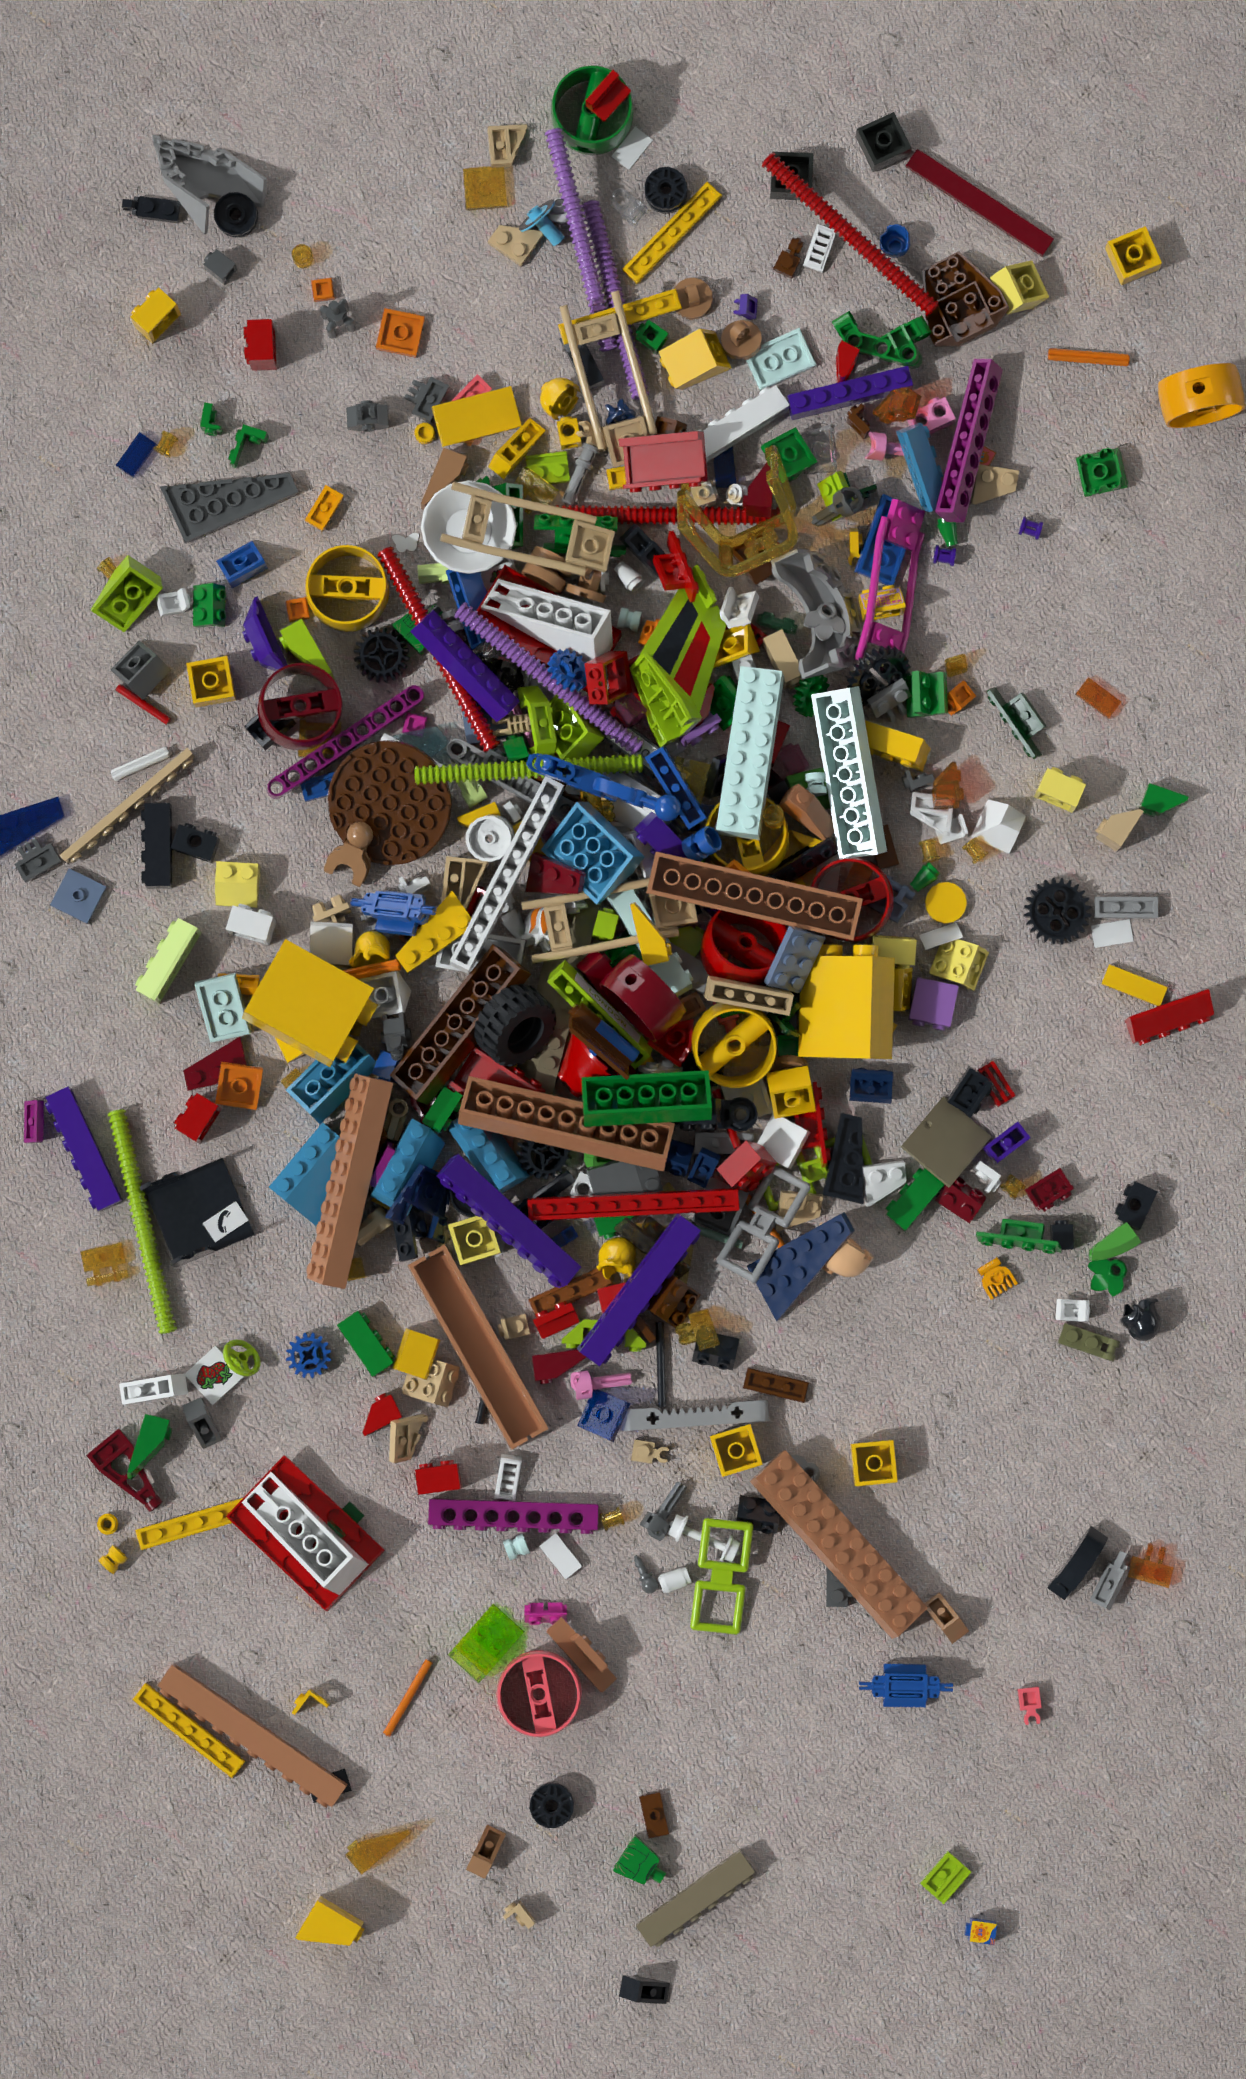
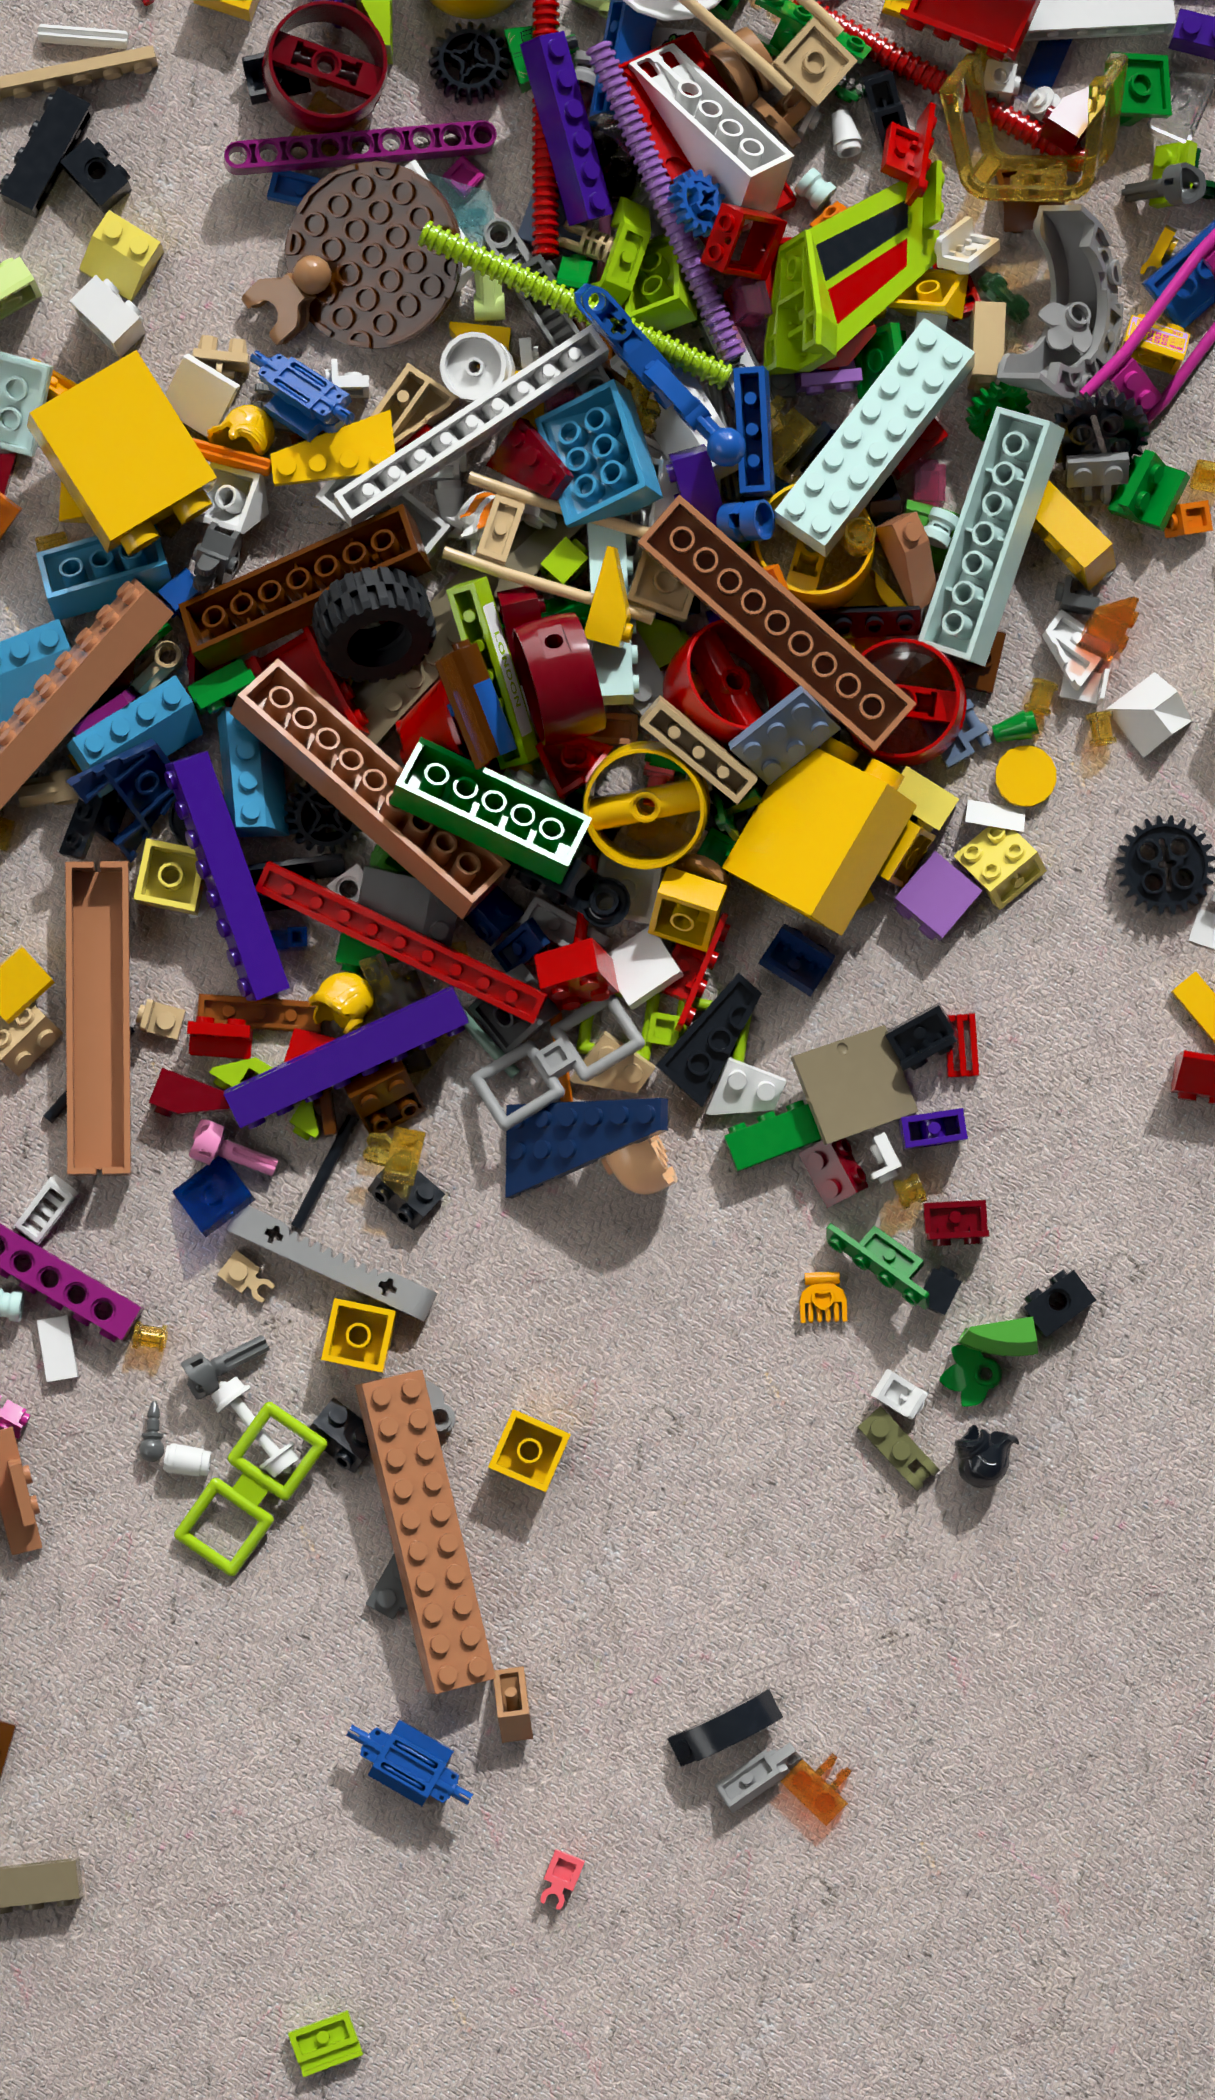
camera: 25 degrees right, 0 degrees up
reddish brown tile [743,1368,809,1403] -> none

